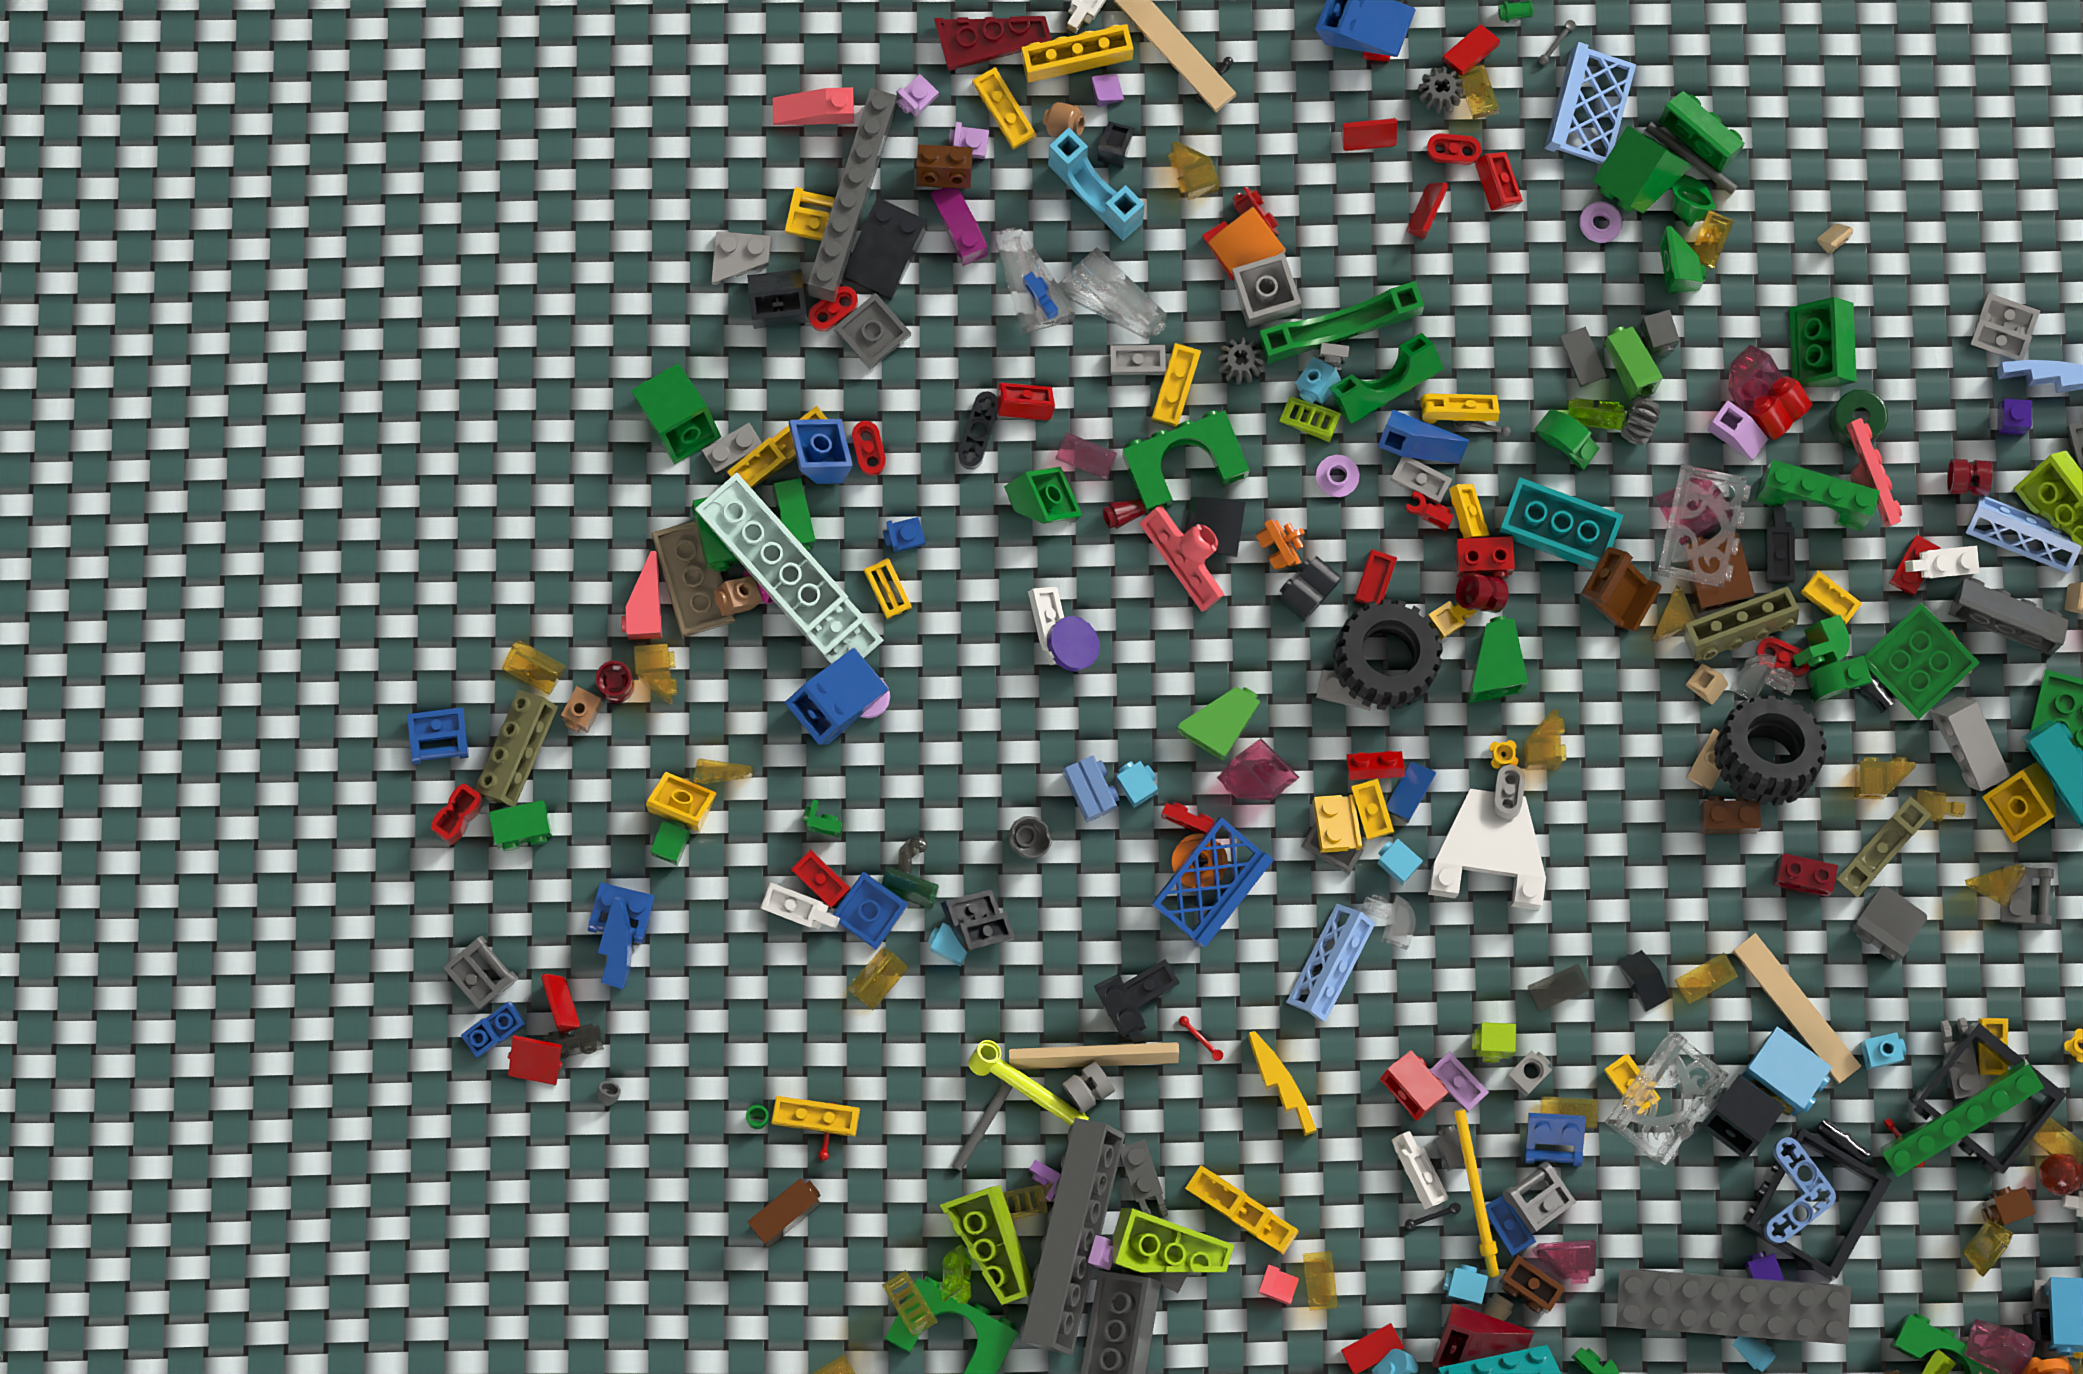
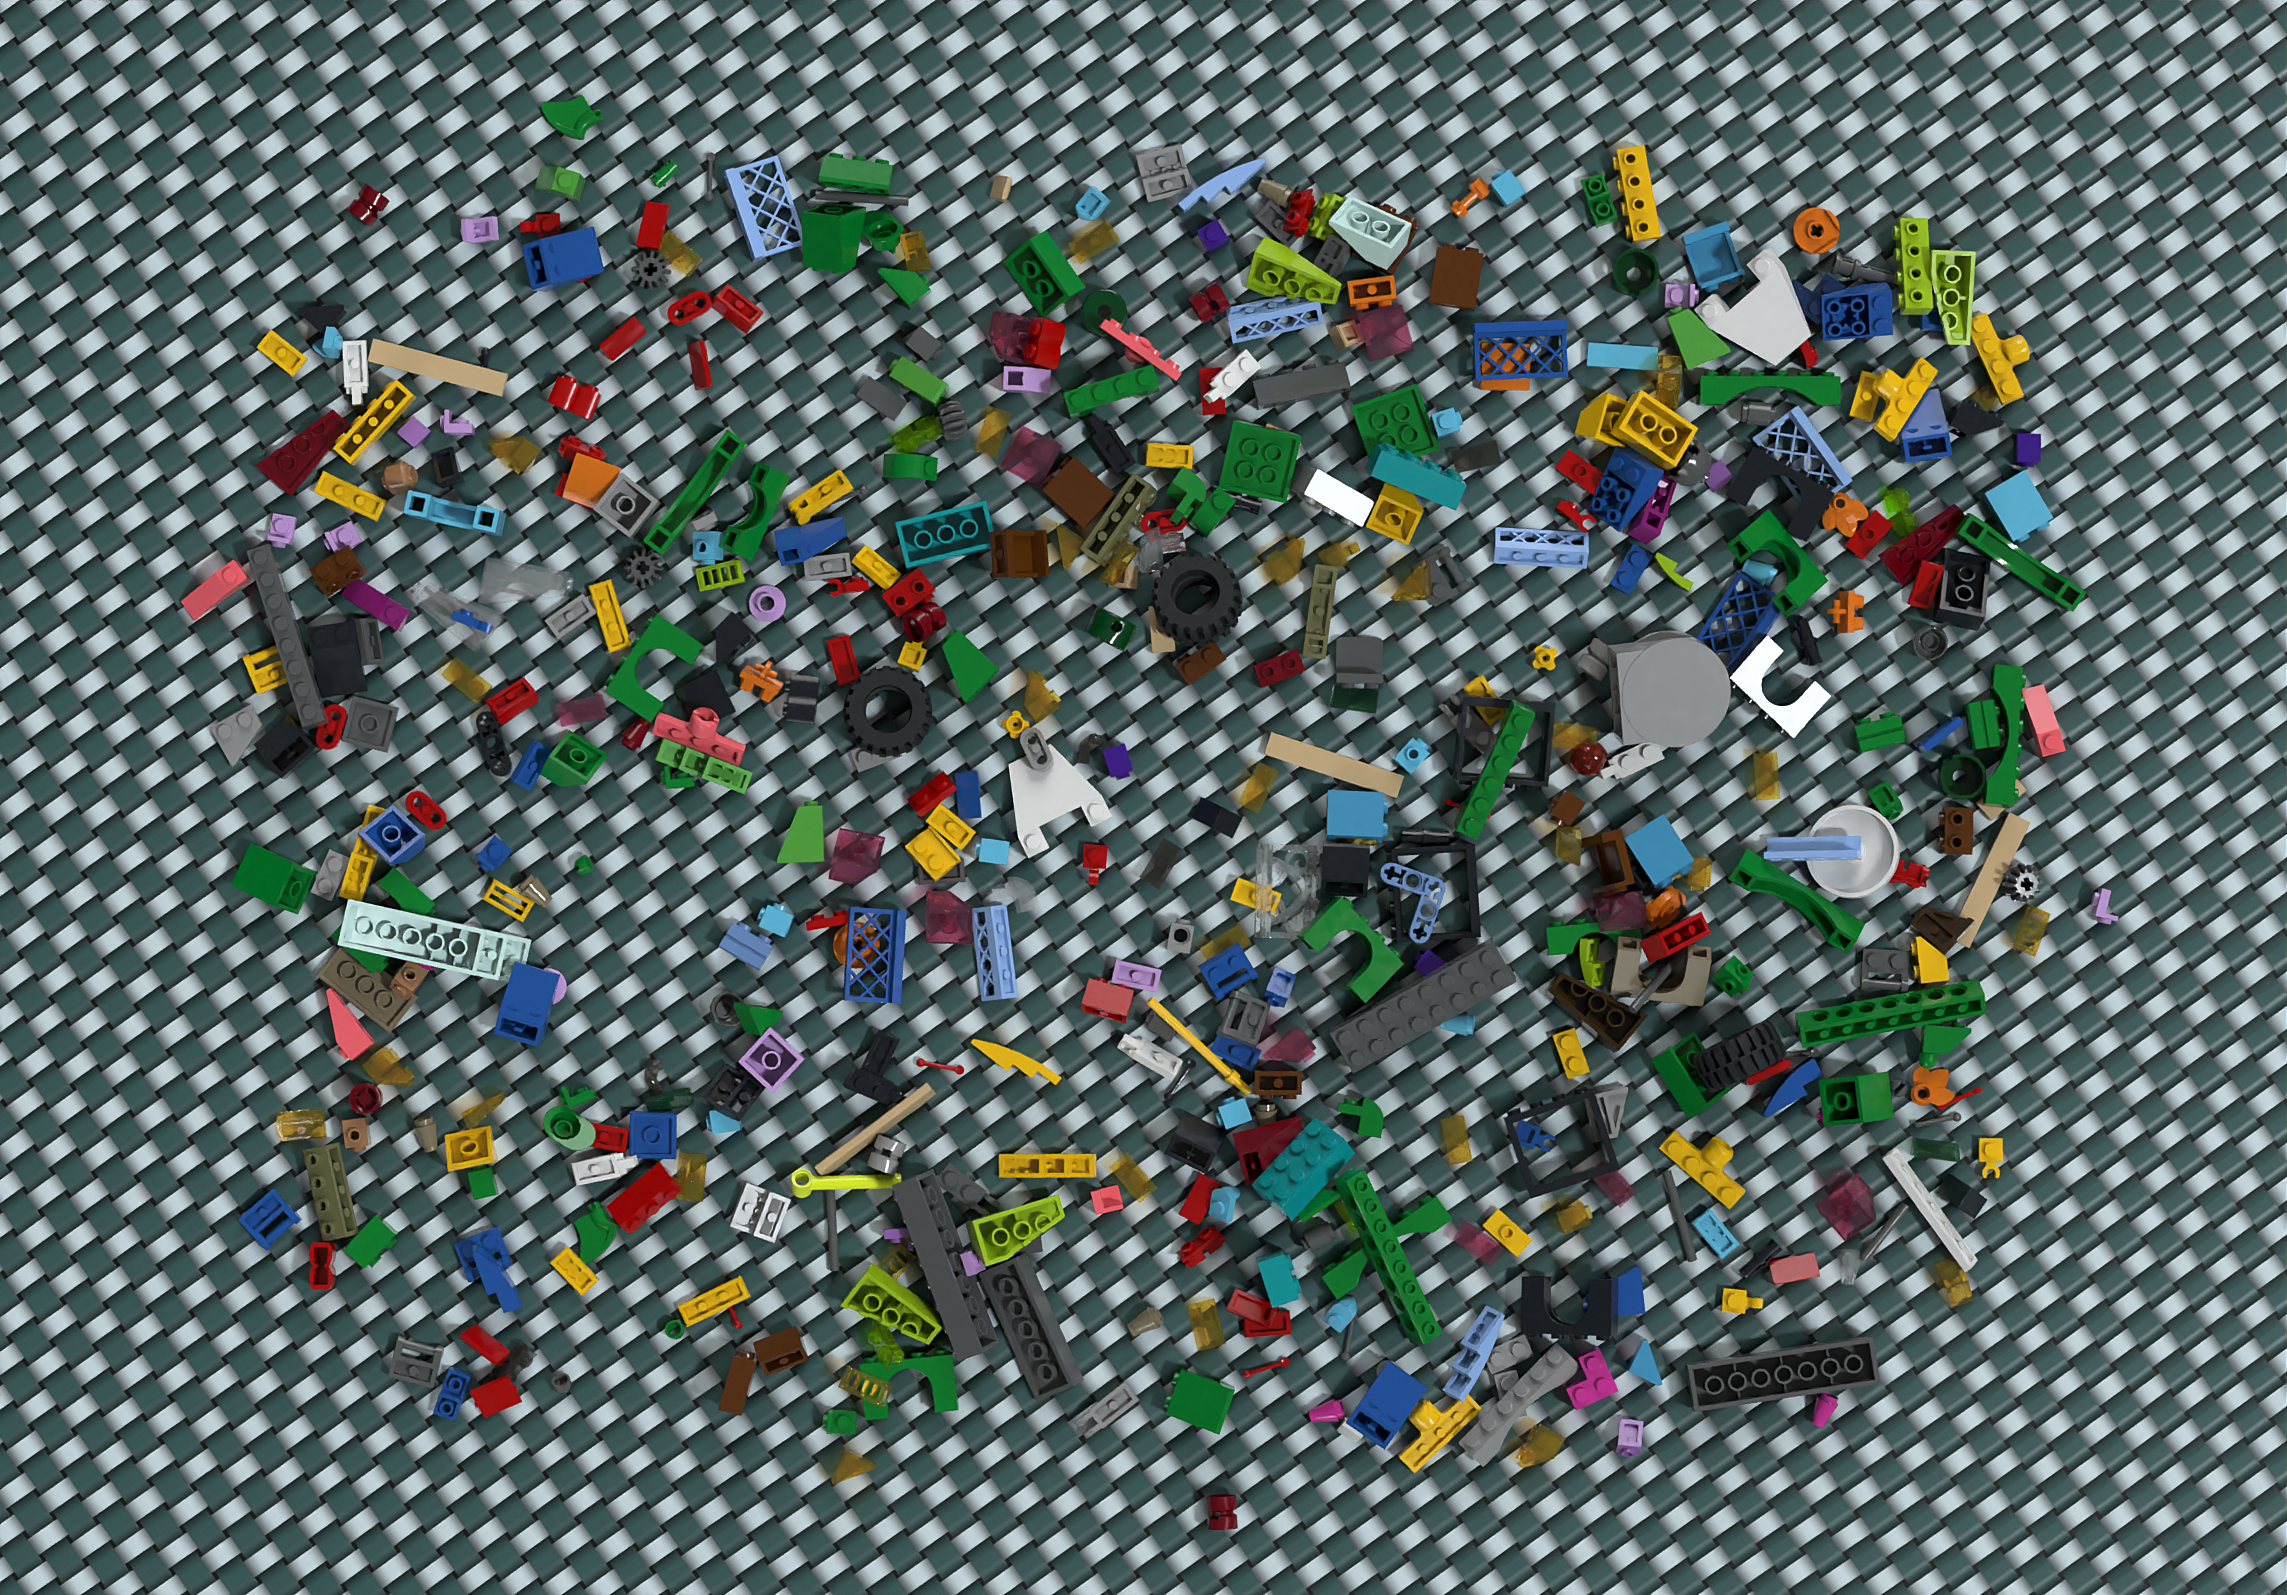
camera: 30 degrees left, 10 degrees up
white hinge [1028,587,1064,665] -> none
dark purple tile [1047,616,1099,672] -> none
lime brick [1471,1022,1516,1063] -> none
lavender piece [1580,201,1622,243] -> none
clear fence [1658,463,1751,588] -> none
none -> dark grey tile [355,617,385,666]
none -> dark tan cone [413,1116,438,1152]
none -> lavender bracket [440,410,475,436]
none -> clear yellow plate [441,657,493,704]
none -> blue plate [509,739,553,791]
none -> dark tan cone [518,874,553,908]
none -> green piece [543,1106,596,1151]
none -> red brick [547,374,602,421]
none -> yellow plate [550,1246,600,1296]
none -> green hinge [574,855,594,875]
none -> green arm [574,1201,619,1264]
none -> red brick [606,1162,683,1234]
none -> bright green slope [654,738,753,794]
none -> green bracket [661,765,696,789]
none -> black slope [716,611,755,666]
none -> slope [728,1182,791,1243]
none -> green slope [733,1002,783,1036]
none -> lavender brick [738,1027,806,1093]
none -> reddish brown brick [753,1326,809,1376]
none -> green bracket [823,1409,857,1435]
none -> clear pink slope [925,891,973,944]
none -> clear yellow plate [975,406,1011,458]
none -> clear yellow plate [1068,220,1120,265]
none -> medium azure plate [1075,186,1111,221]
none -> clear smoke arm [1078,733,1104,764]
none -> red plate [1083,844,1108,885]
none -> dark green piece [1085,607,1137,652]
none -> clear yellow slope [1099,540,1140,586]
none -> dark purple brick [1103,744,1133,780]
none -> black slope [1164,1111,1227,1174]
none -> blue bracket [1263,967,1297,1008]
none -> green arch [1296,897,1404,1003]
none -> clear green slope [1329,685,1379,714]
none -> reddish brown panel [1579,829,1635,896]

